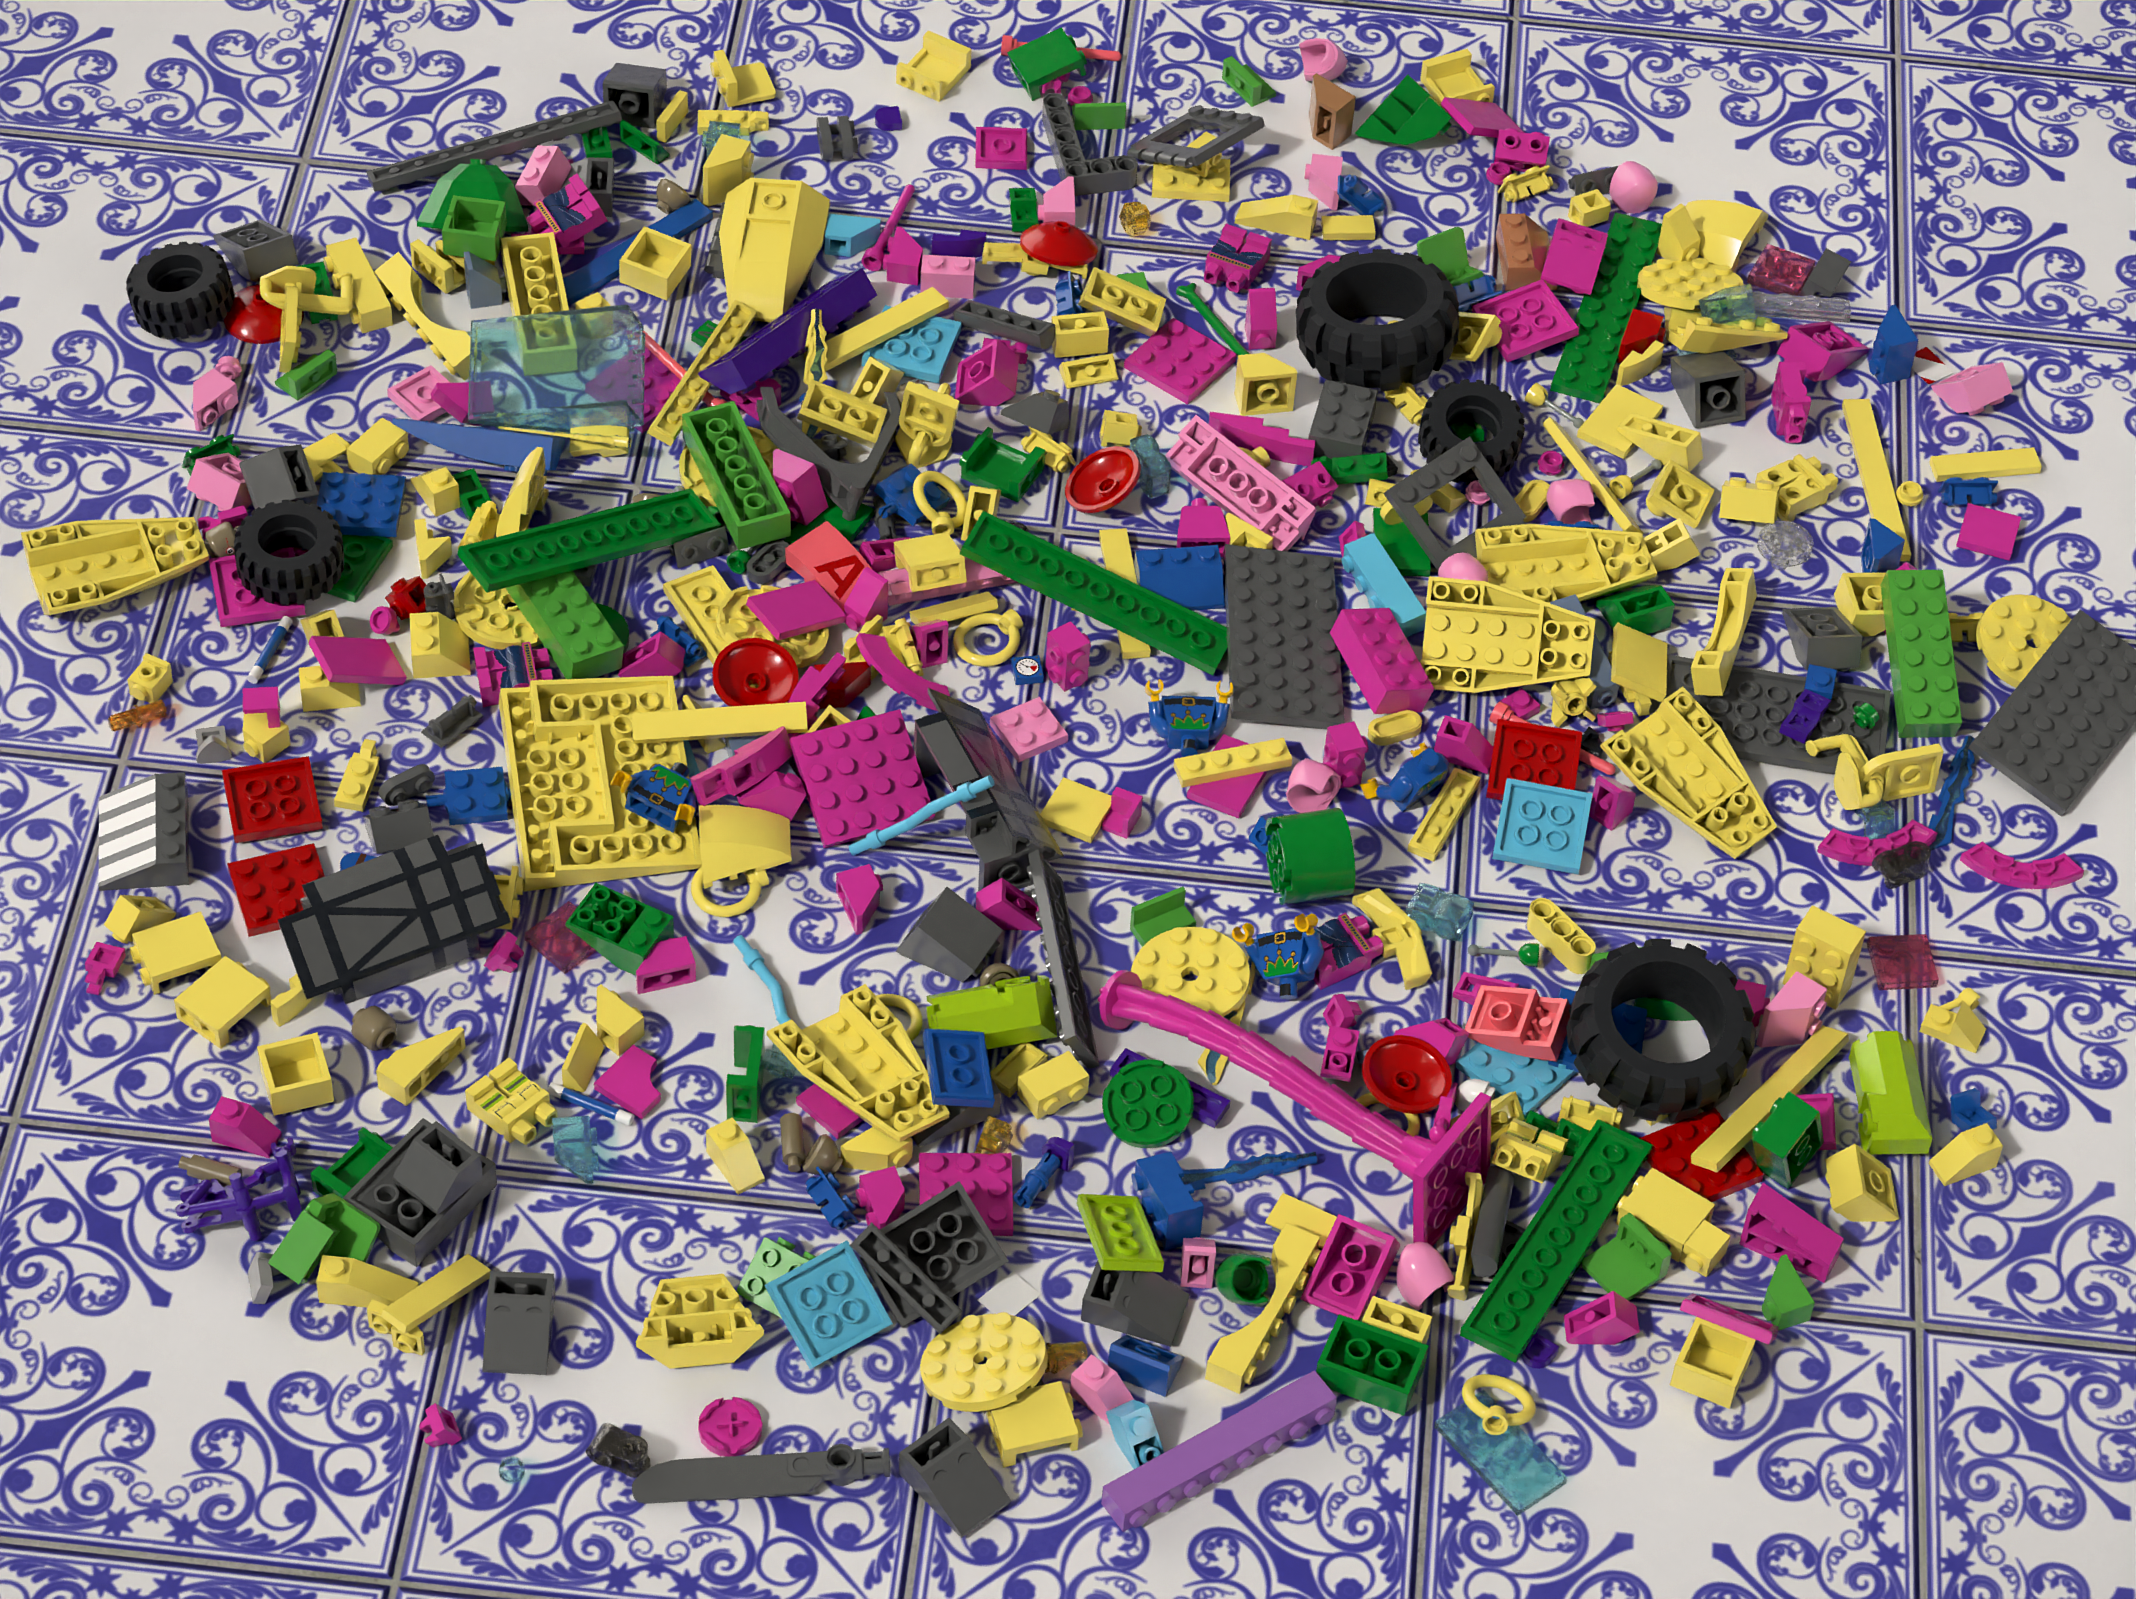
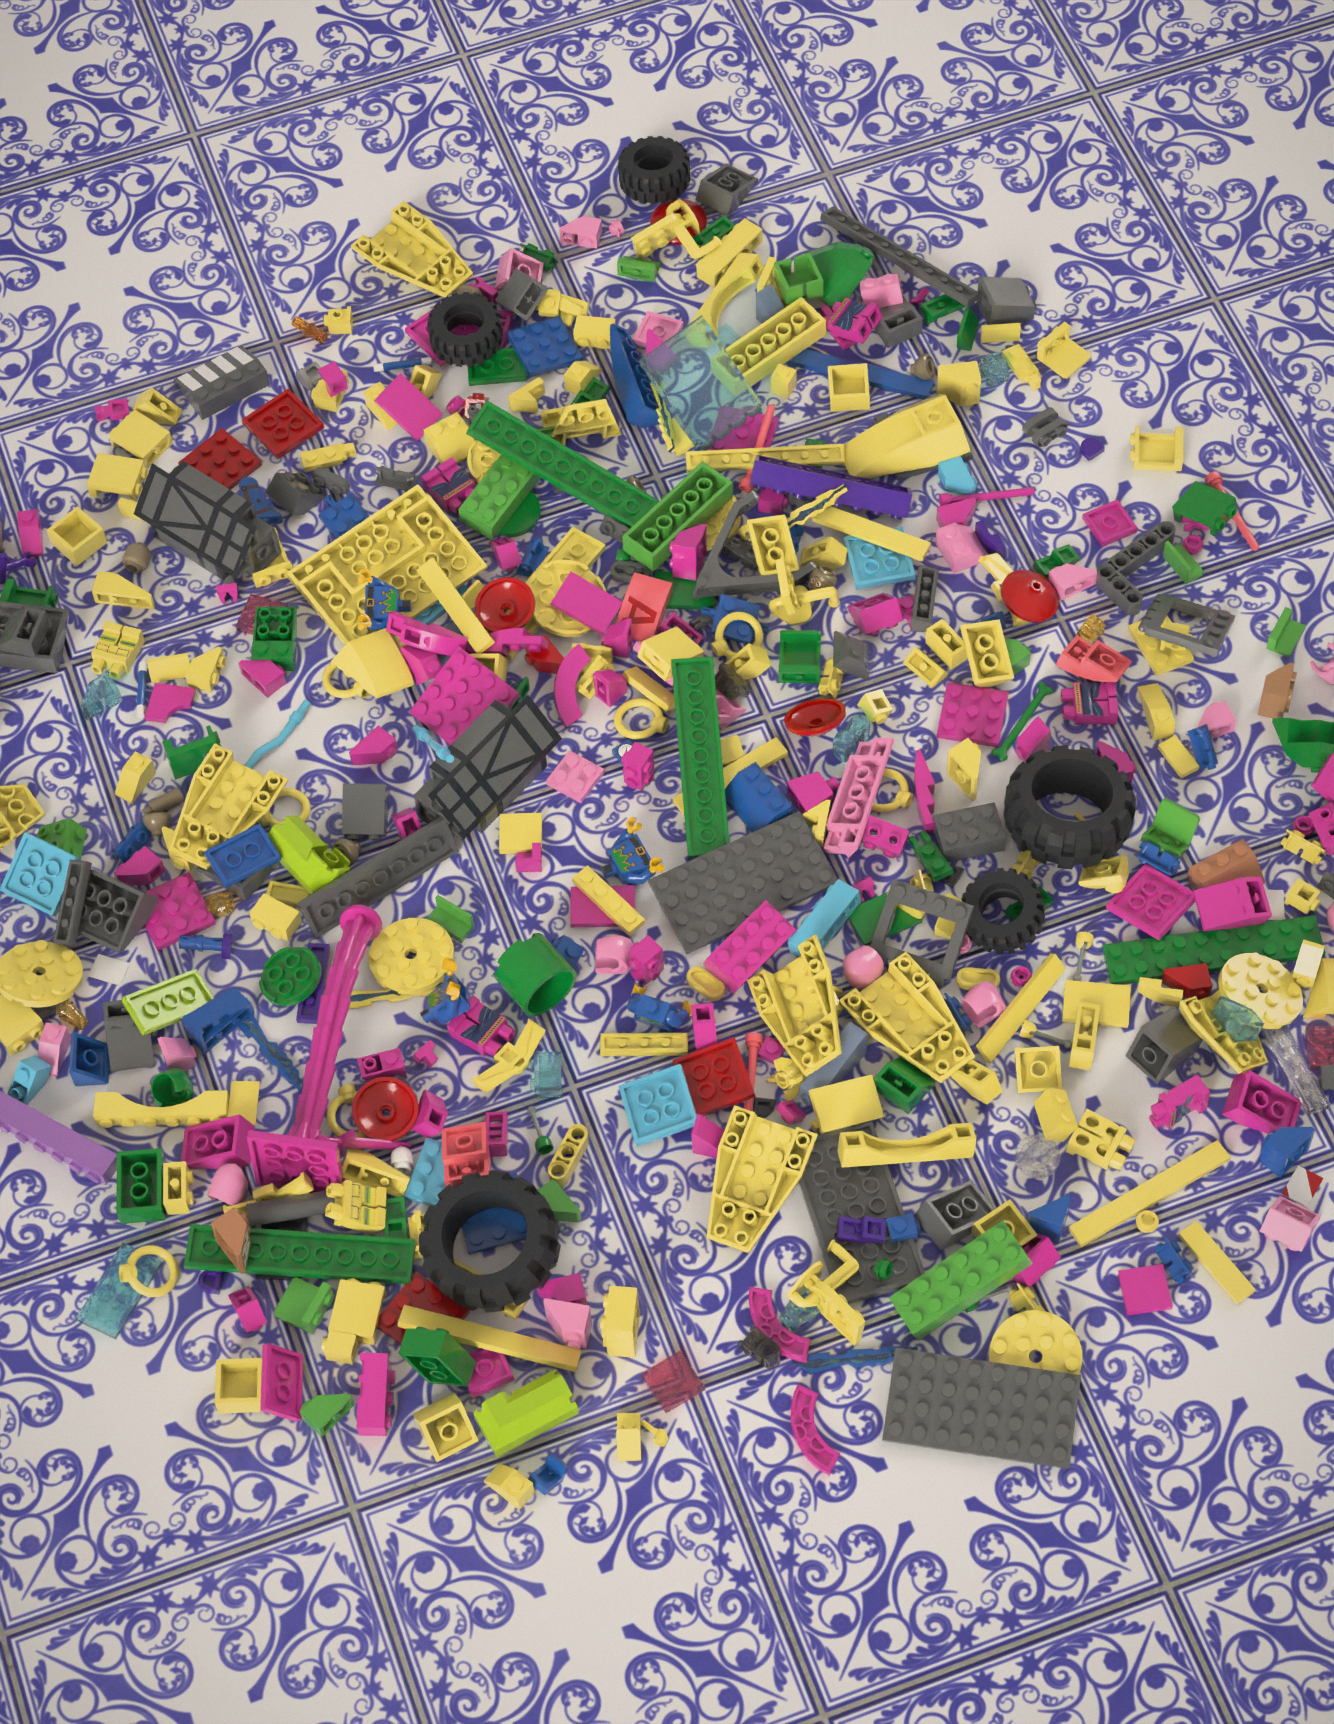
camera: 70 degrees right, 10 degrees up
none -> nougat slope [211,1208,251,1274]
none -> coral slope [1056,635,1132,682]

